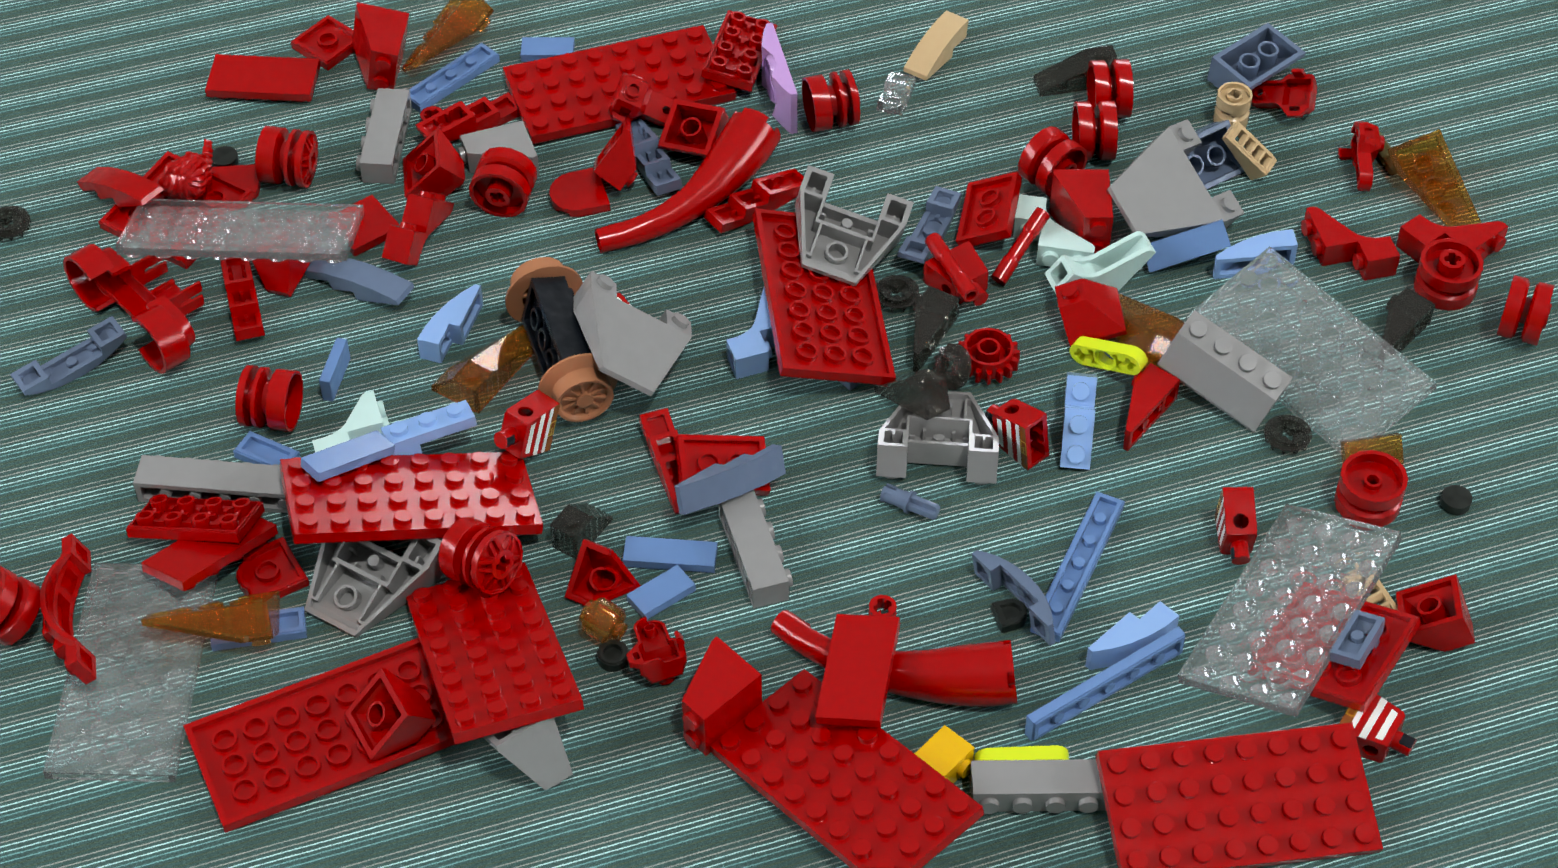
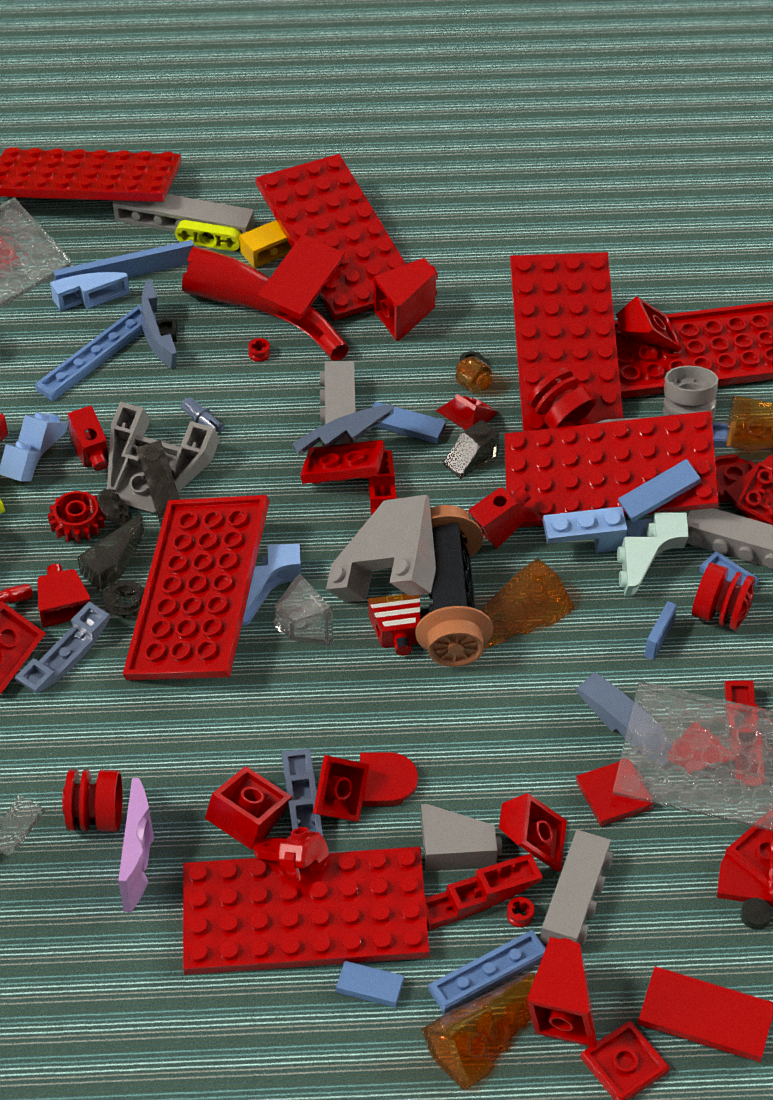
camera: 165 degrees left, 0 degrees up
red wheel [255,125,318,188] -> none
red arch [382,190,454,265] -> none
light blue slope [417,284,483,363] -> none
red wheel [469,147,537,218] -> none
red brick [595,108,781,253] -> none
red piece [626,616,687,685] -> none
medium blue tile [627,565,696,620] -> none
red tile [701,10,777,92] -> none
red slope [704,168,804,233] -> none
light grey wedge [795,165,914,286] -> none
red piece [925,233,979,302] -> none
none -> clear slope [273,574,333,645]
none -> light grey wheel [662,366,718,422]

